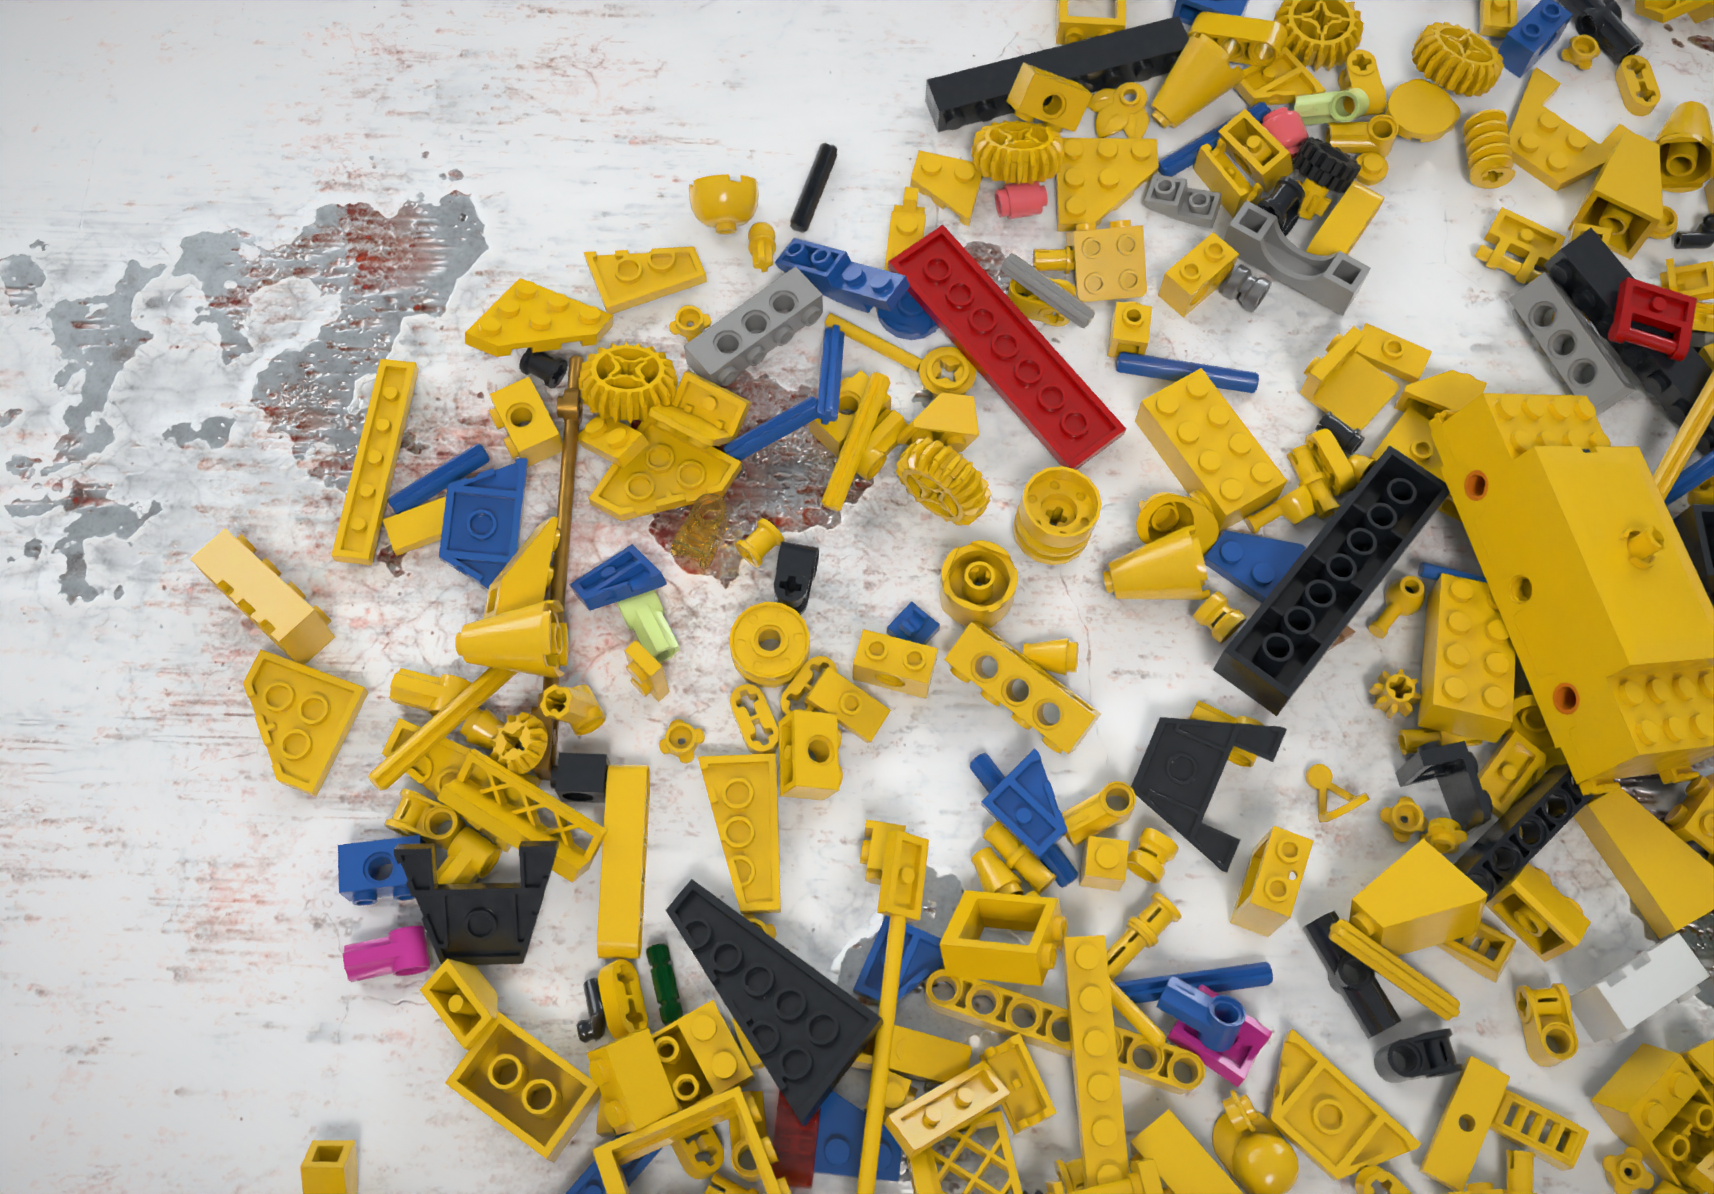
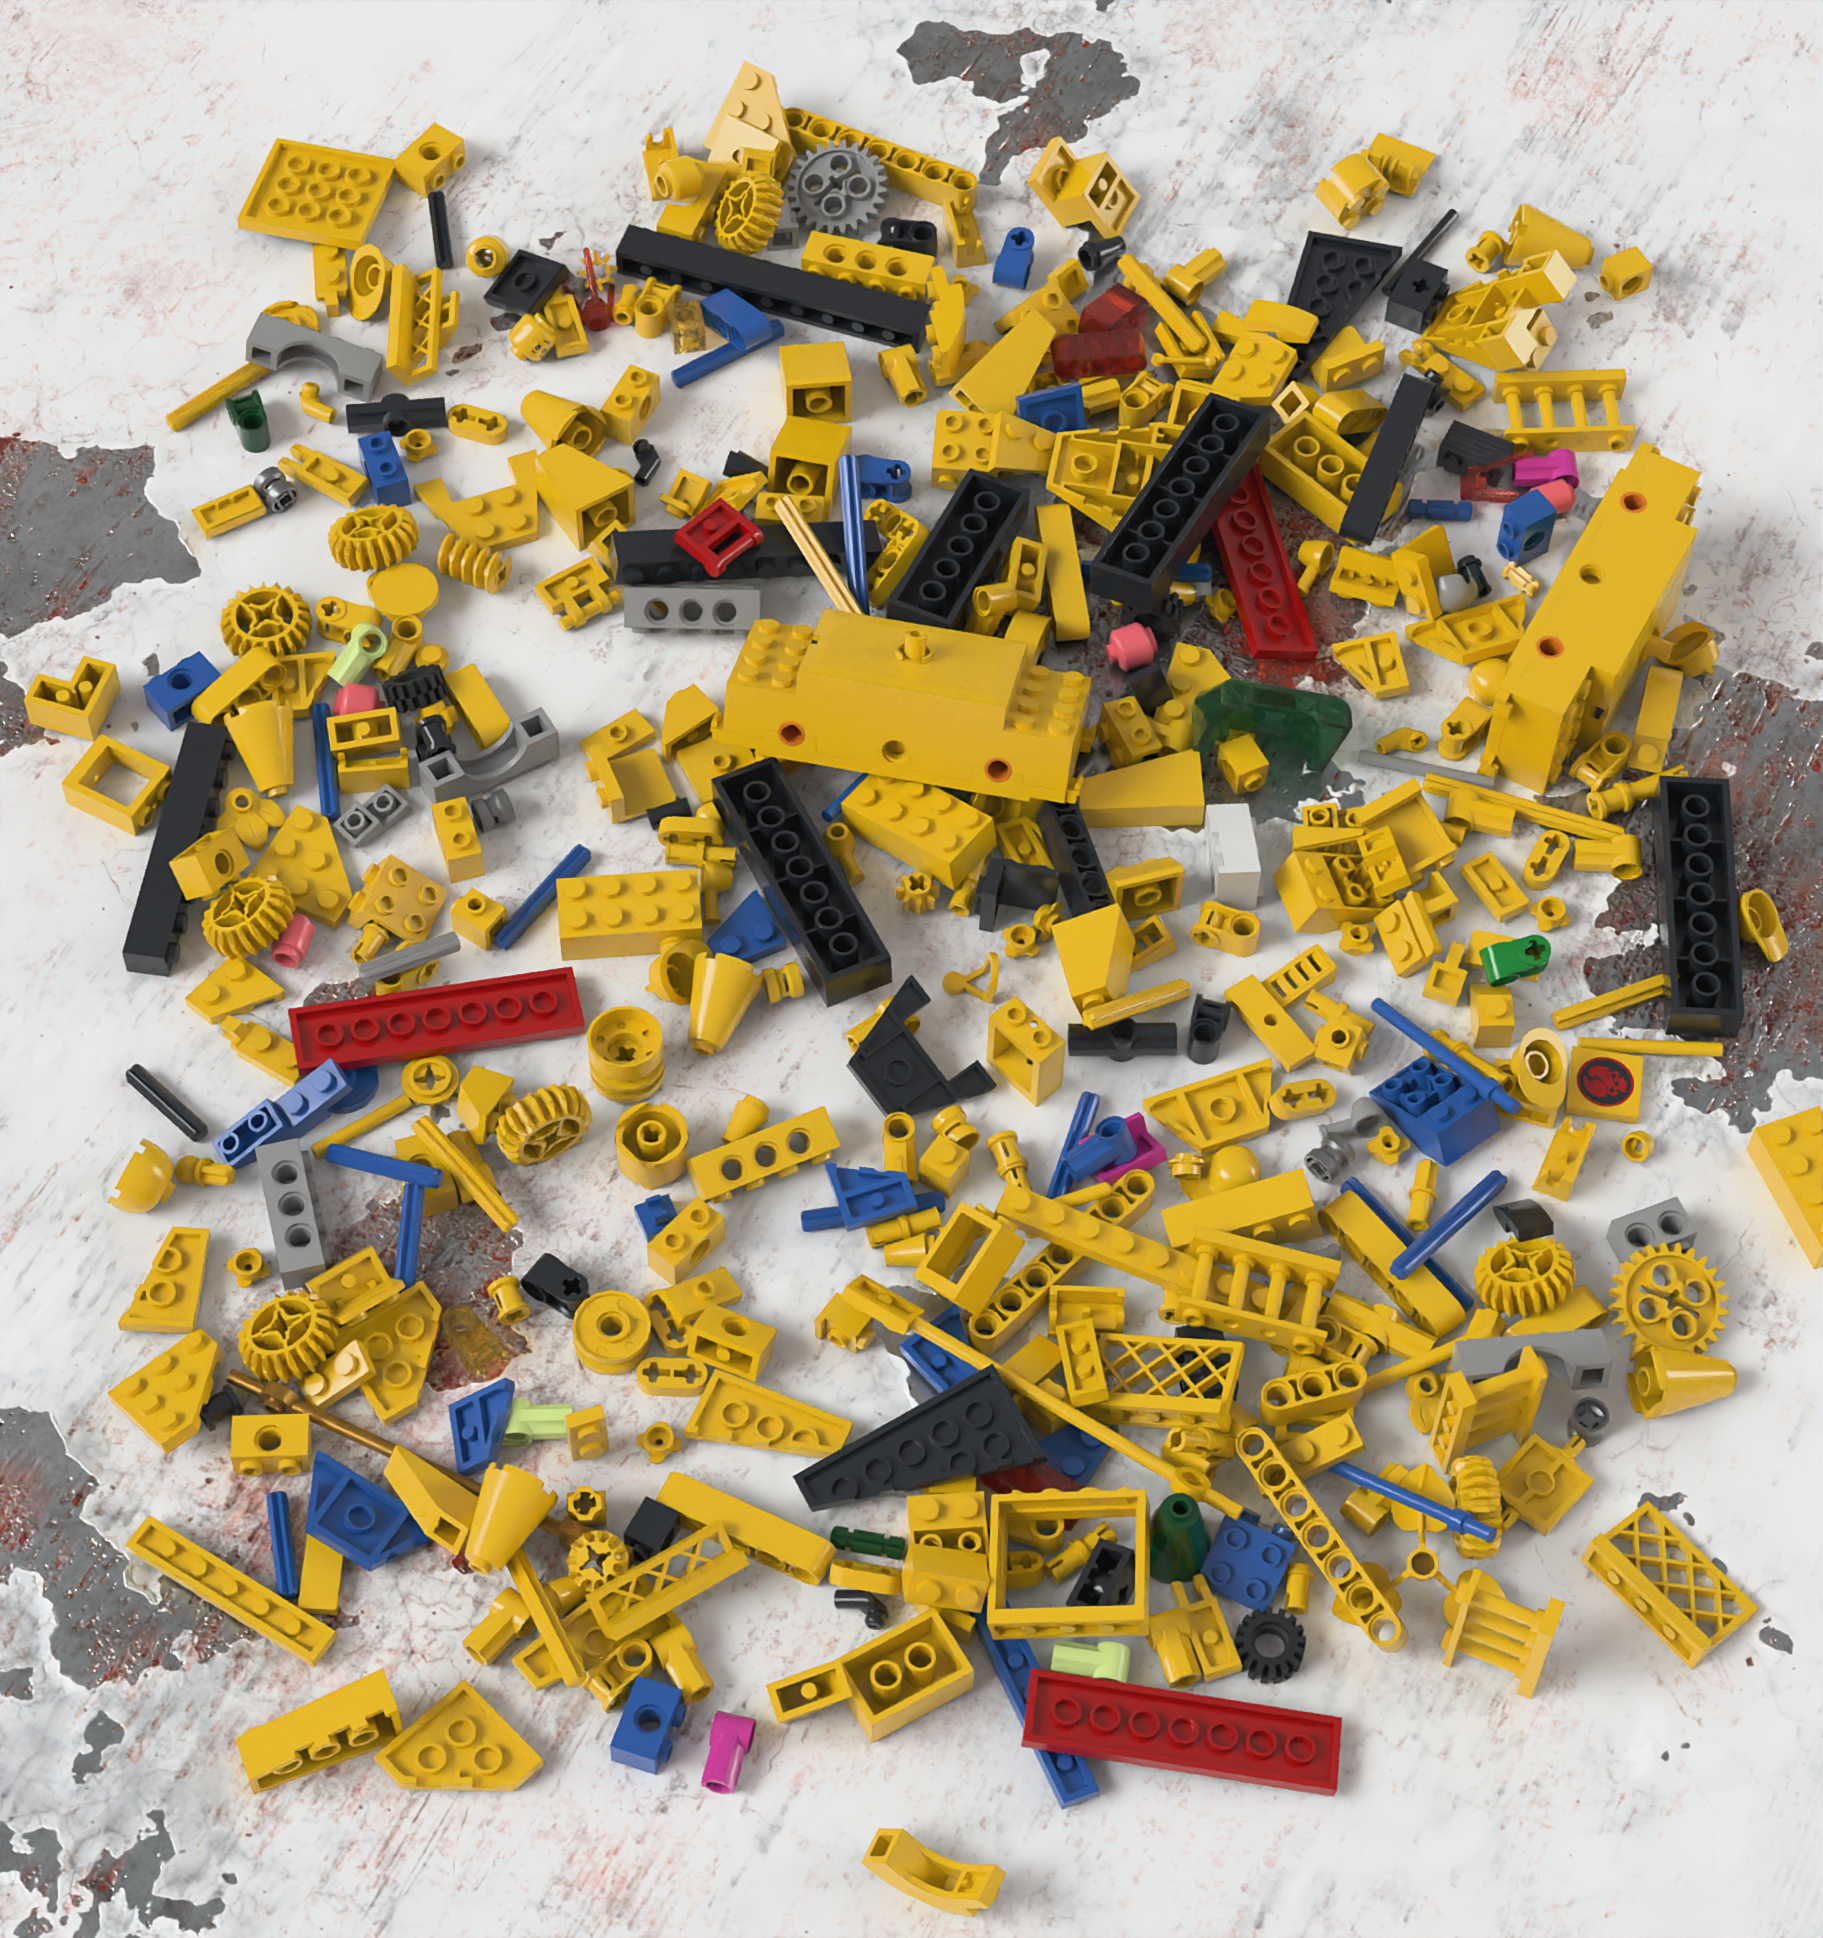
camera: 65 degrees left, 10 degrees down
black wing [394,840,559,965] -> none

